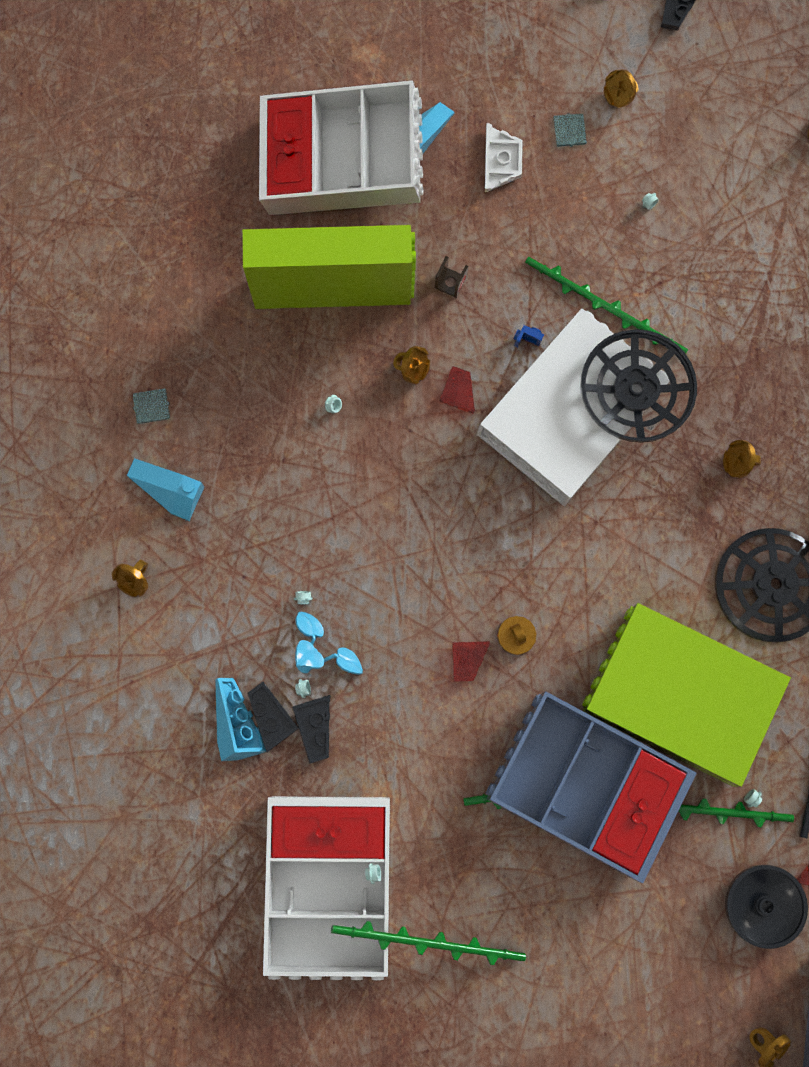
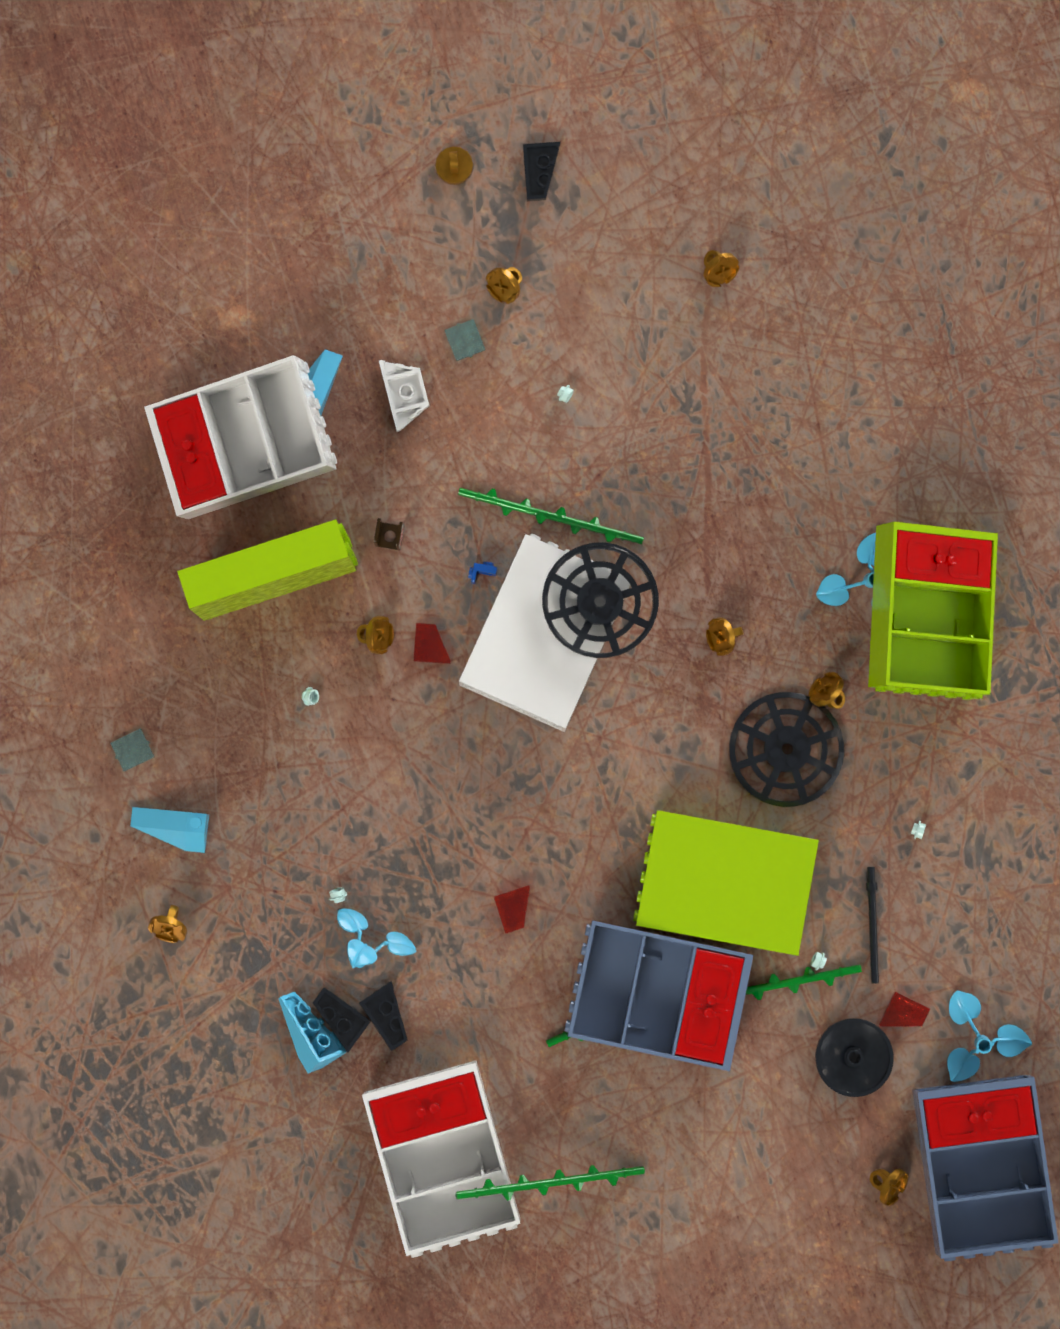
camera: 10 degrees left, 5 degrees up
light aqua plate [295,679,311,698] -> none
light aqua plate [365,863,381,884] -> none
pearl gold tile [497,616,537,655] -> none

